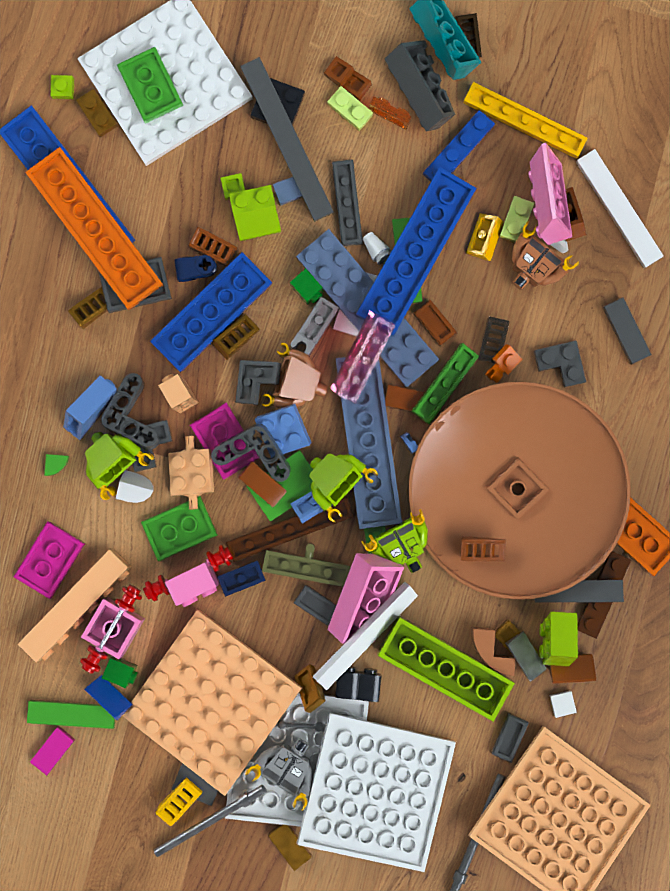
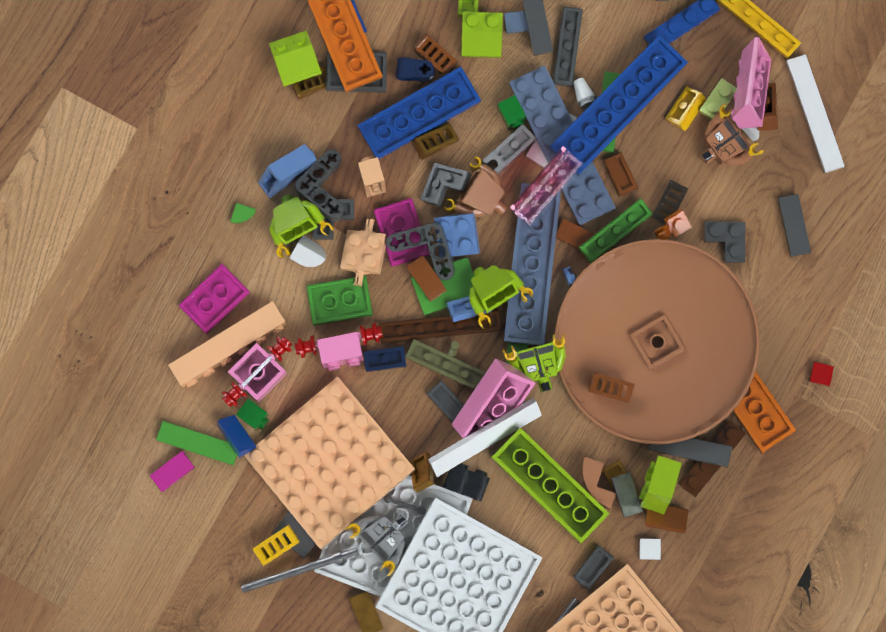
camera: 15 degrees right, 5 degrees down
none -> lime slope [269,30,322,86]

